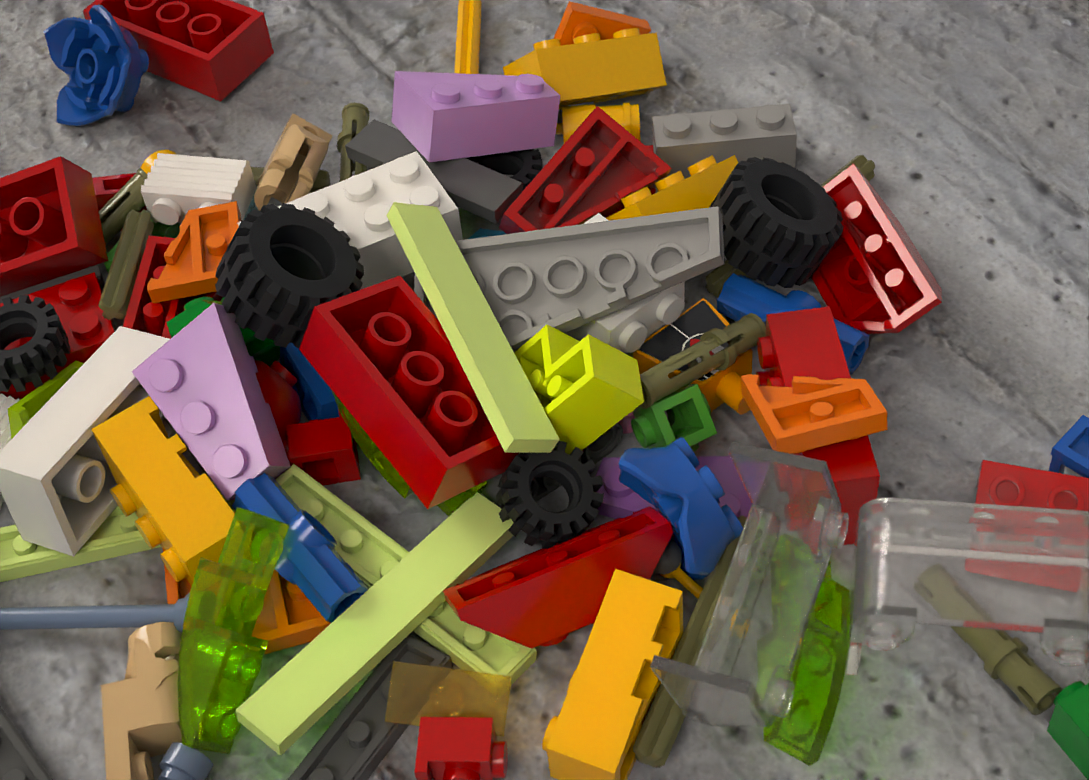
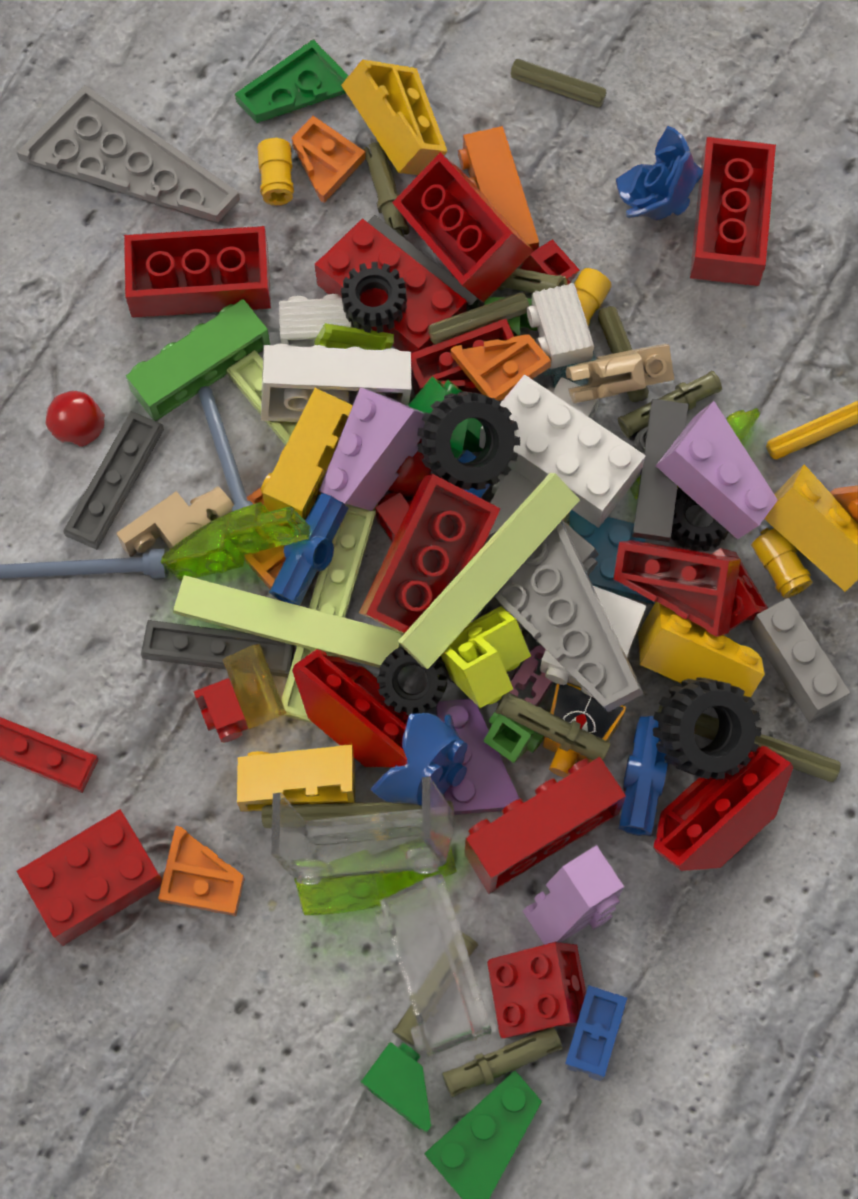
camera: 60 degrees right, 20 degrees up
orange wing [740,374,888,457] -> none
none -> lavender wedge [523,845,624,945]

